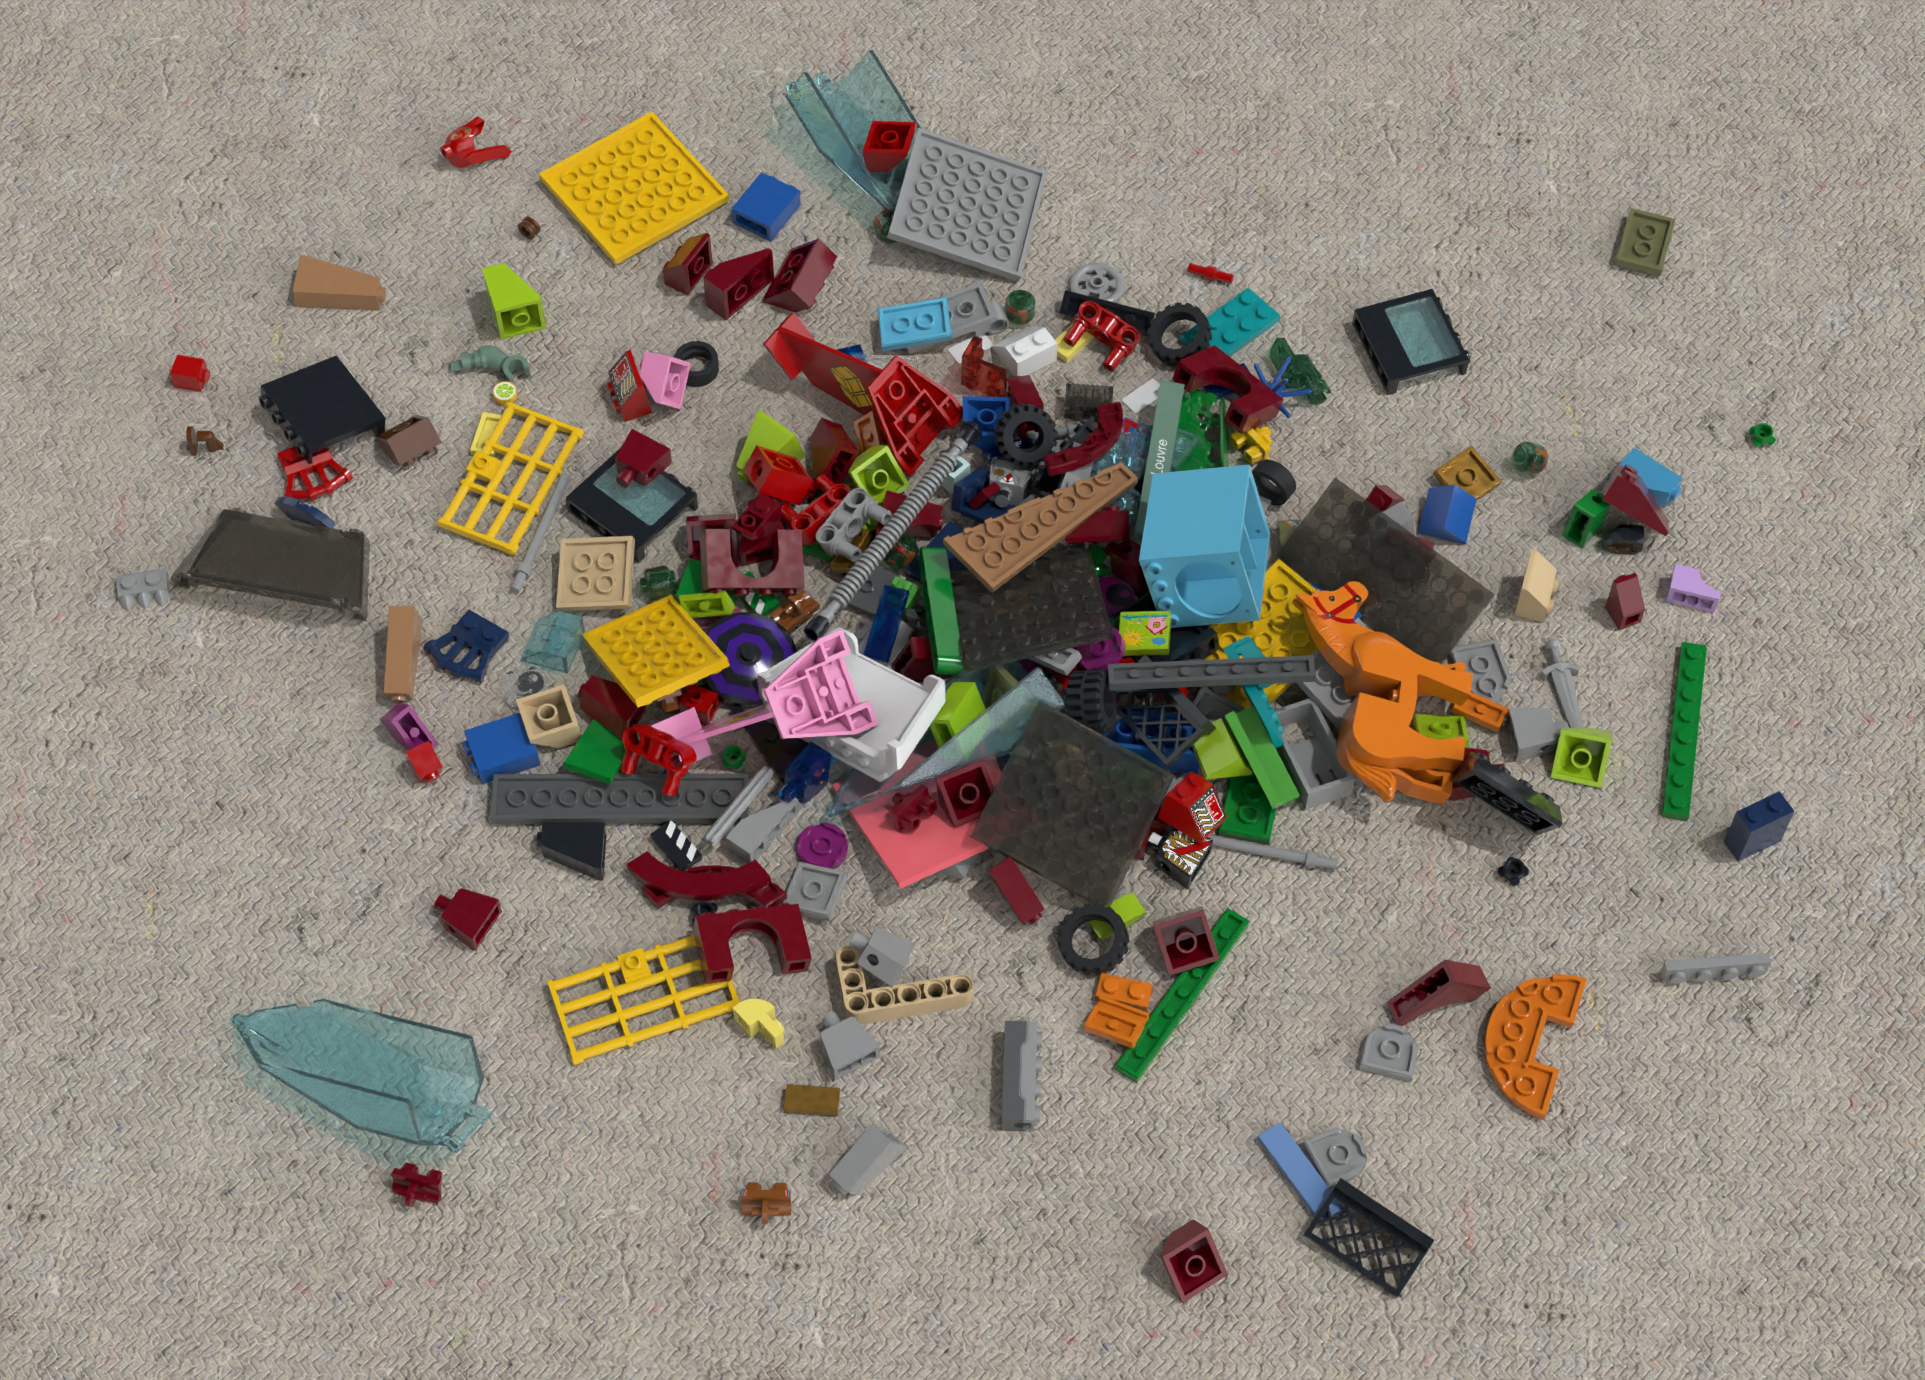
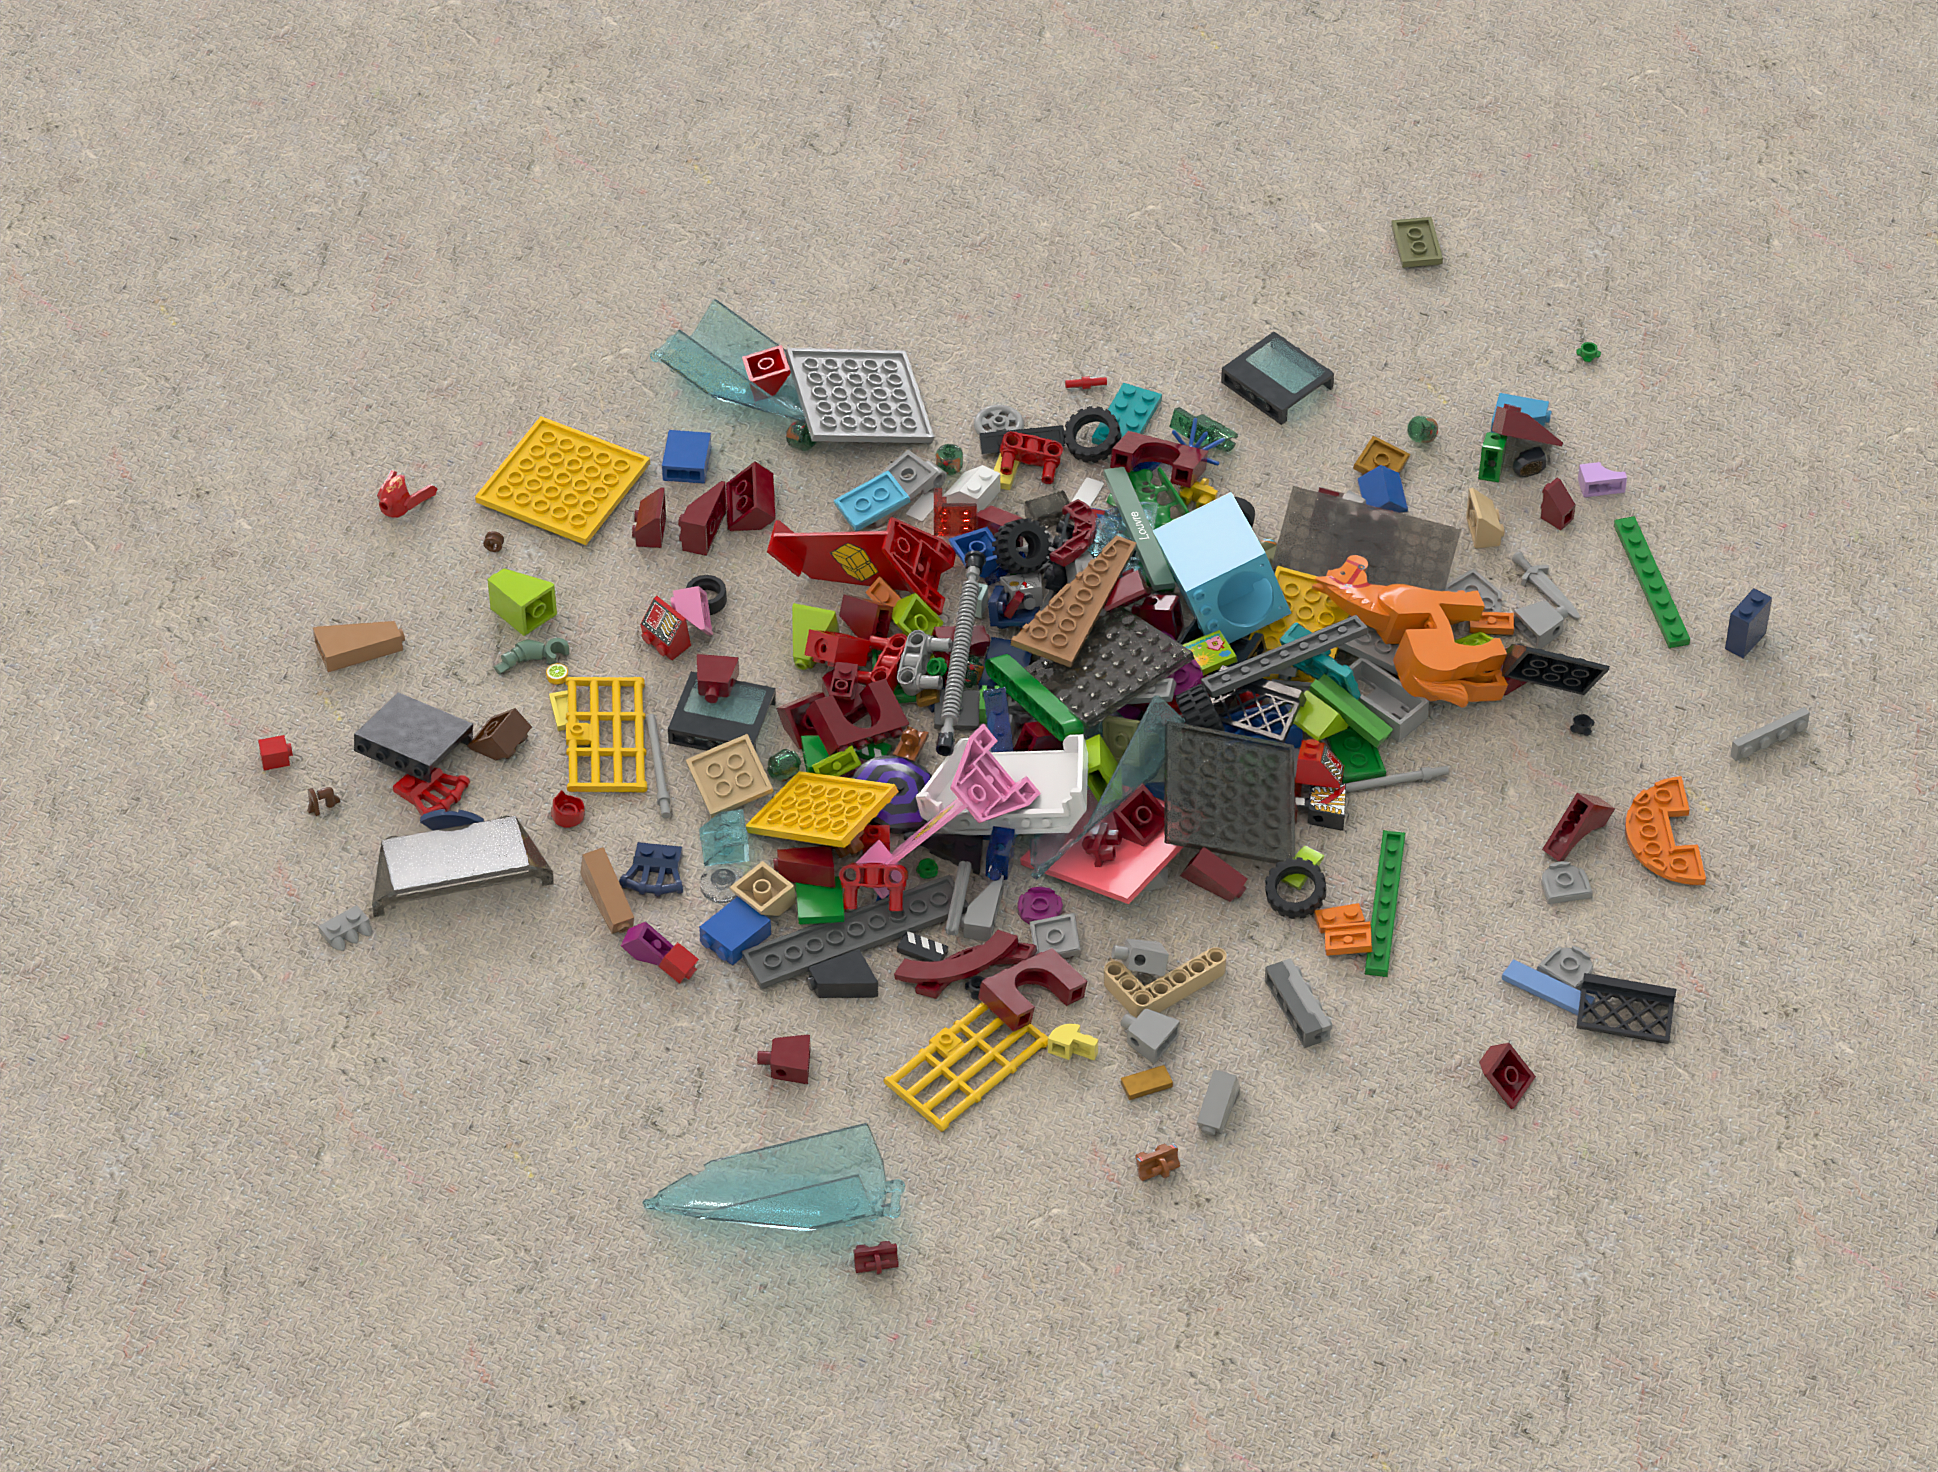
camera: 25 degrees left, 10 degrees down
slope [1152,906,1220,976] -> none
lime slope [1551,727,1612,788] -> none
none -> red hair [551,790,585,828]
none -> green plate [927,657,947,678]

